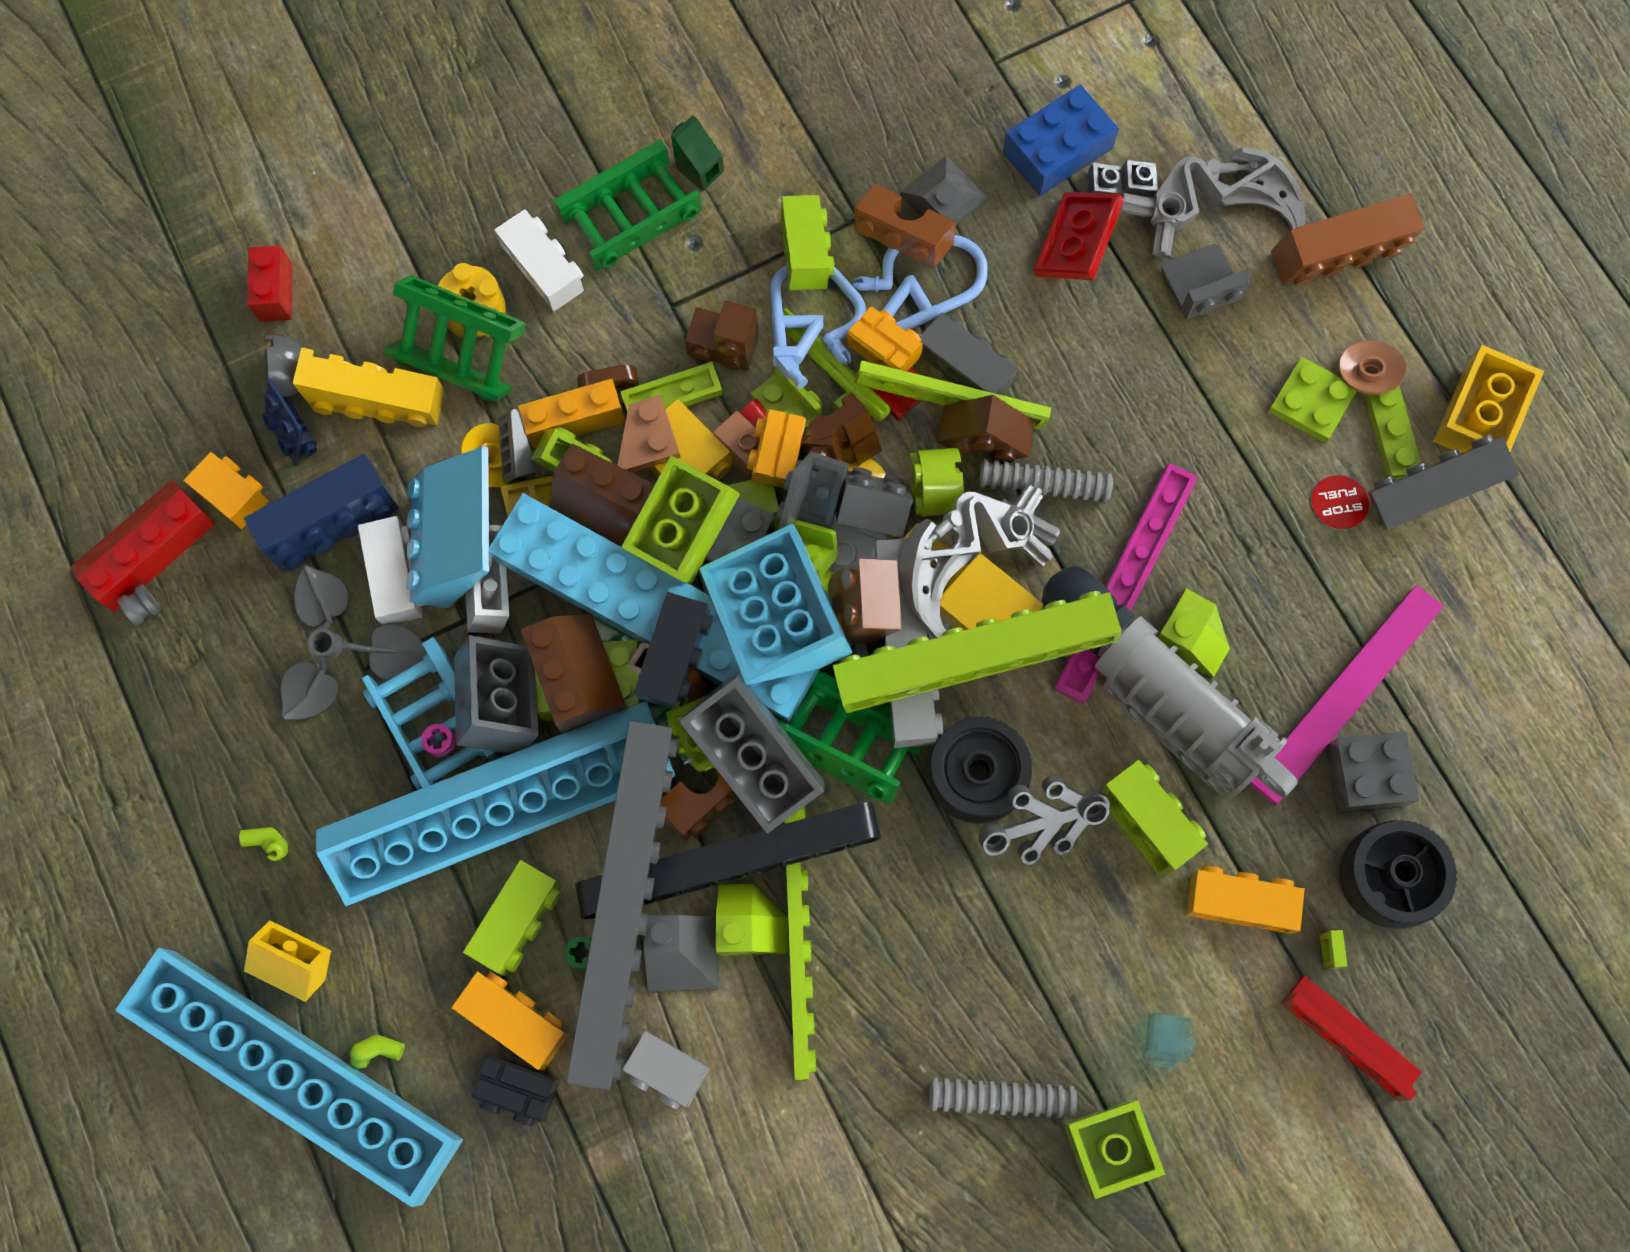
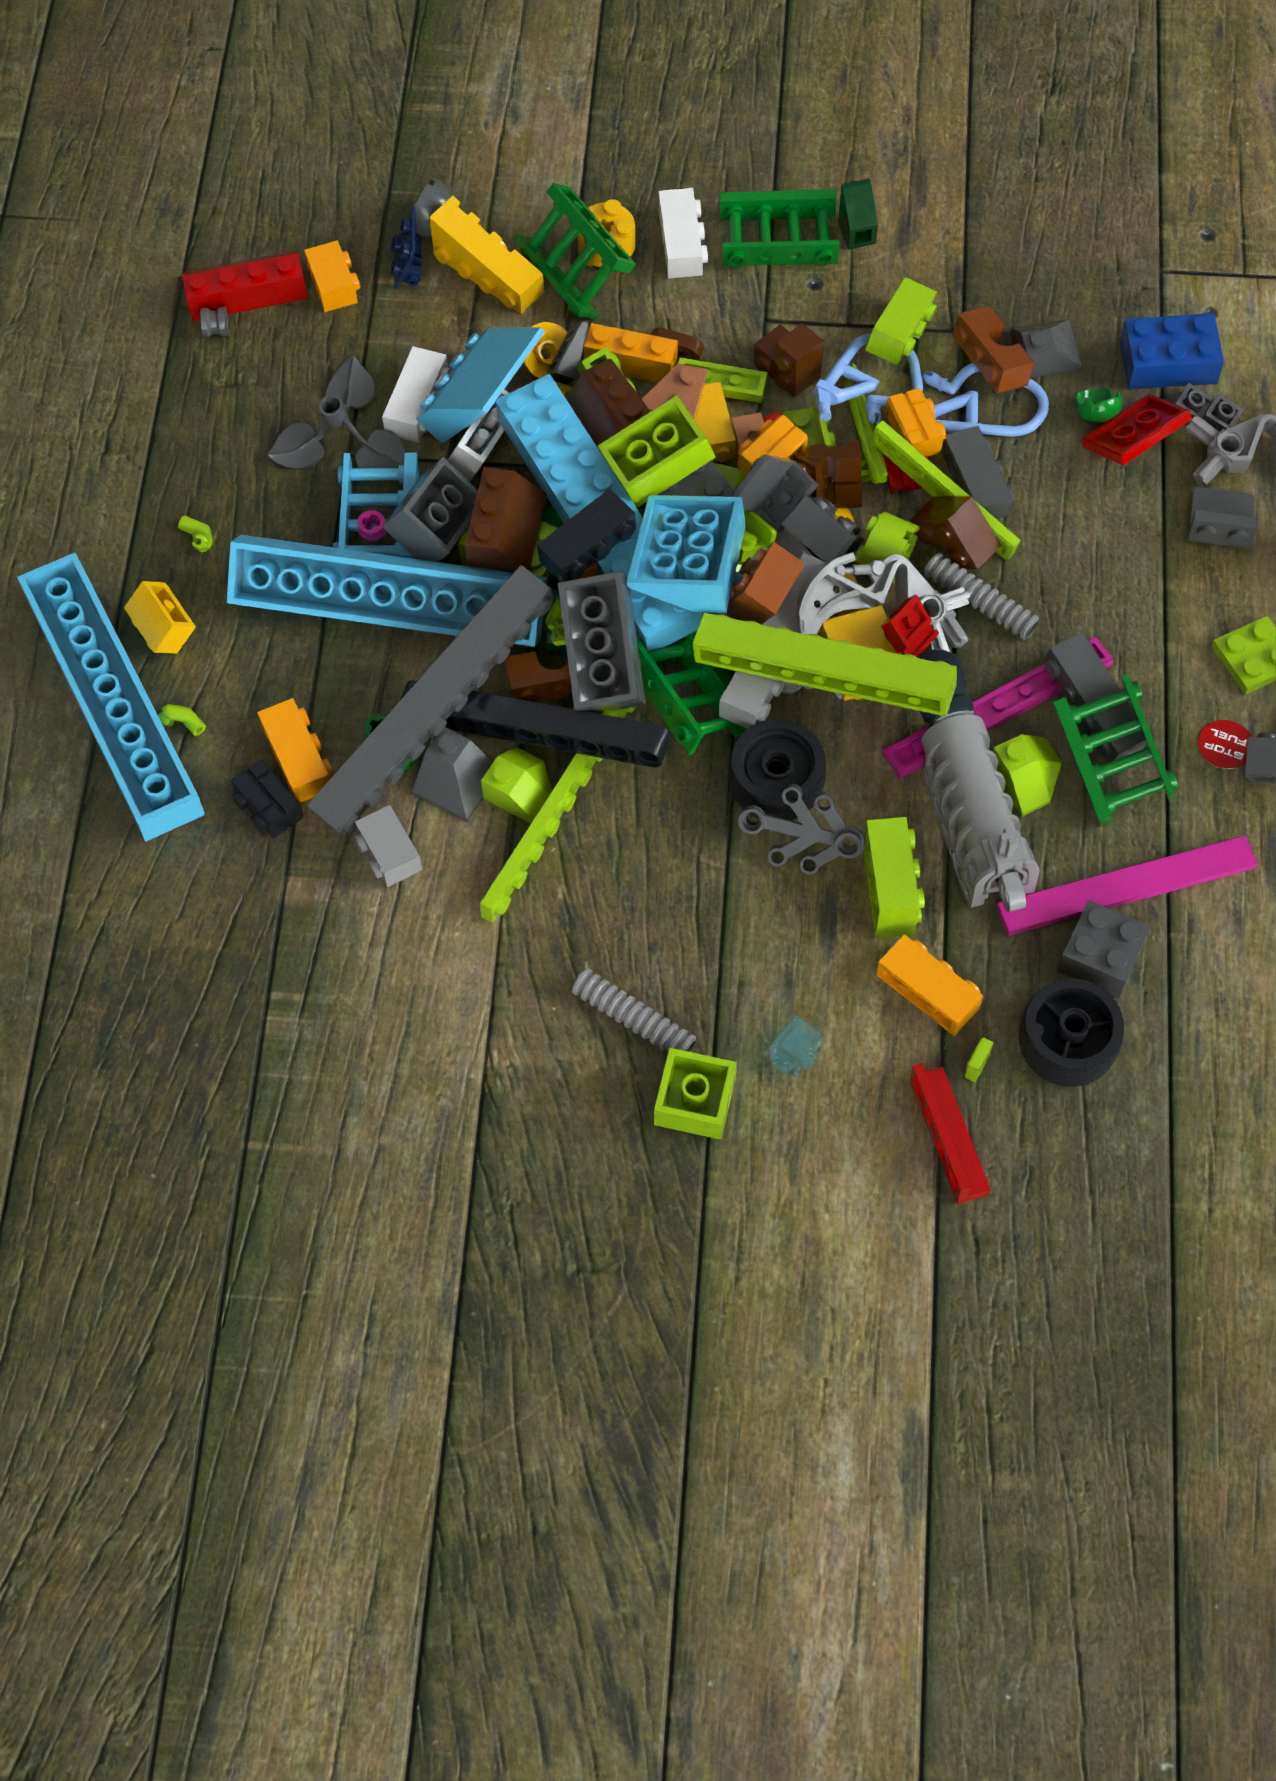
camera: 30 degrees right, 10 degrees down
dark blue brick [244,453,399,571] -> none
red brick [248,245,292,322] -> none
lime brick [463,860,561,977] -> none
none -> red plate [881,594,939,657]
none -> dark grey brick [1044,632,1146,762]
none -> green fence [1053,673,1179,827]
none -> green hair [1074,388,1122,423]

